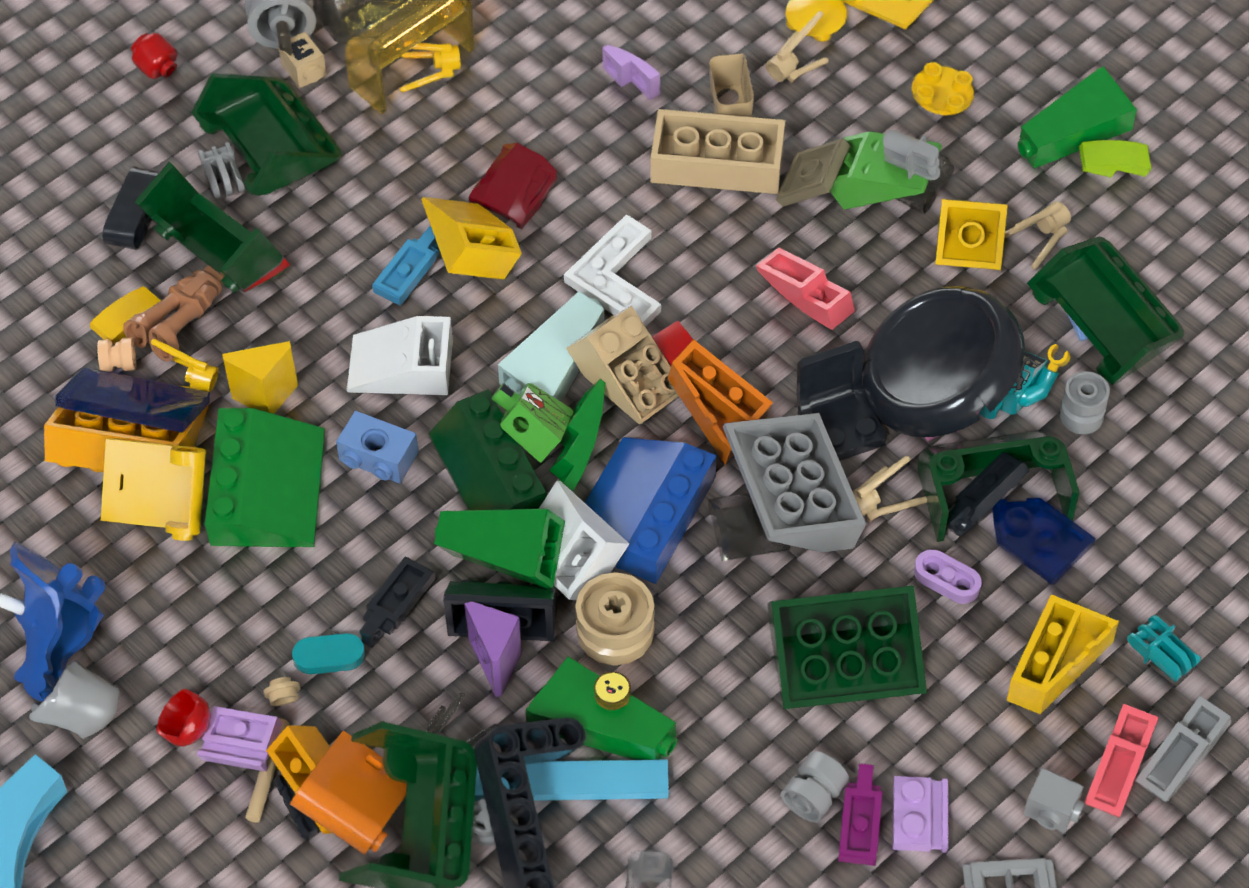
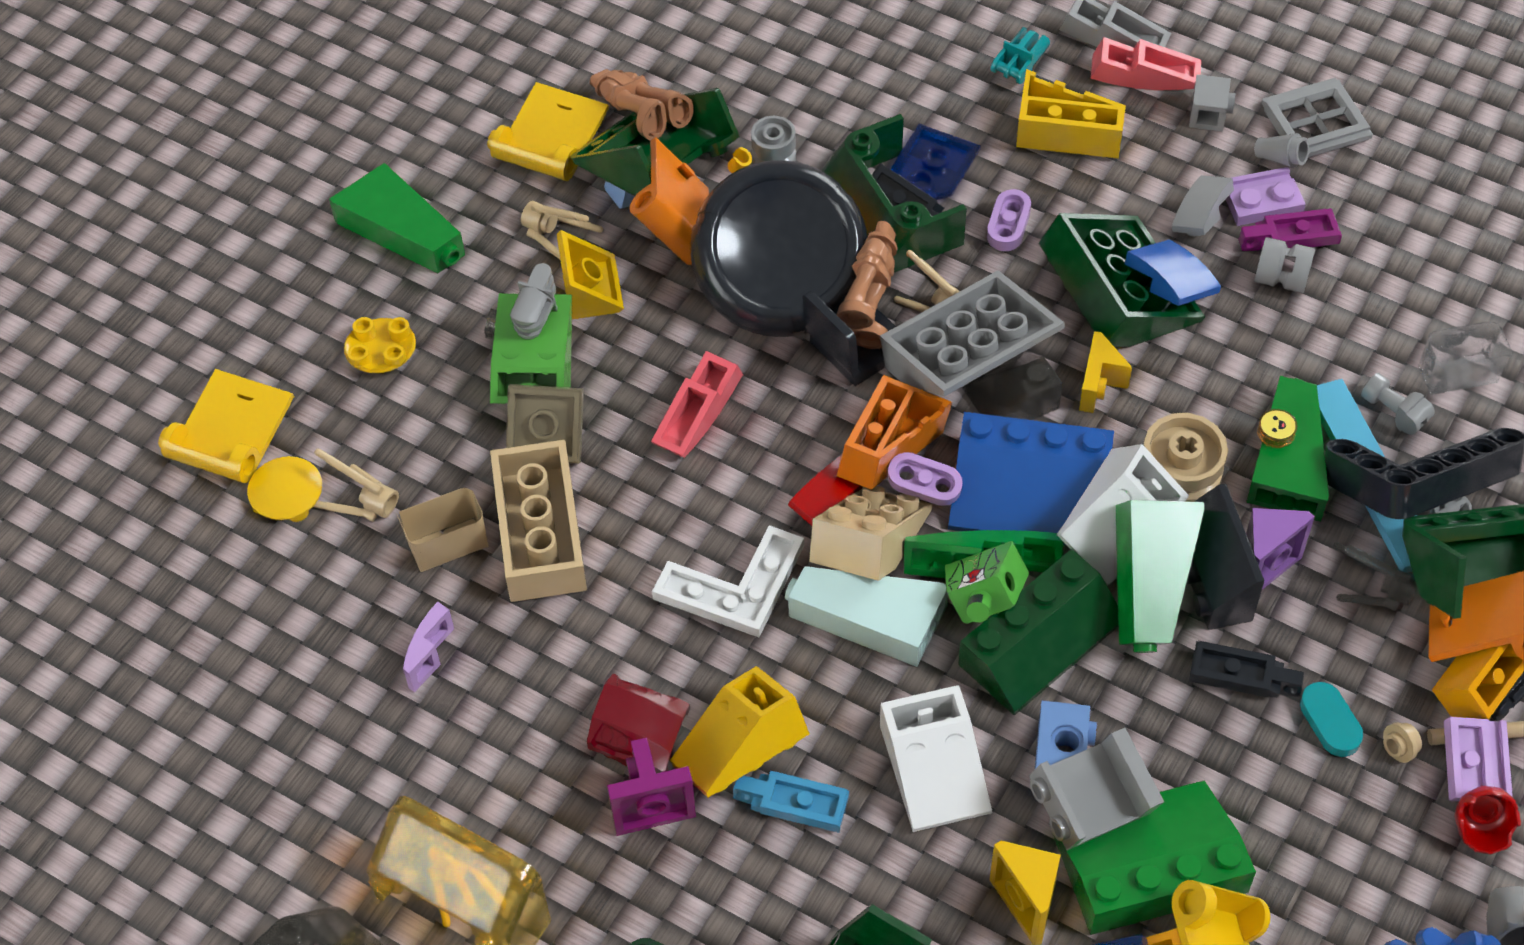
camera: 105 degrees left, 0 degrees up
lime slope [1079,140,1151,178] -> none
none -> yellow door [487,82,609,181]
none -> nougat piece [590,69,693,140]
none -> magenta bracket [607,738,696,836]
none -> orange door [629,137,709,265]
none -> nougat piece [837,221,898,349]
none -> lavender plate [887,453,962,506]
none -> light grey panel [1029,728,1164,850]
none -> yellow slope [1079,331,1132,413]
none -> slope [1125,239,1221,306]
none -> light grey slope [1172,175,1234,237]
none -> light grey cone [1254,133,1309,168]
none -> light grey leg [1361,373,1435,435]

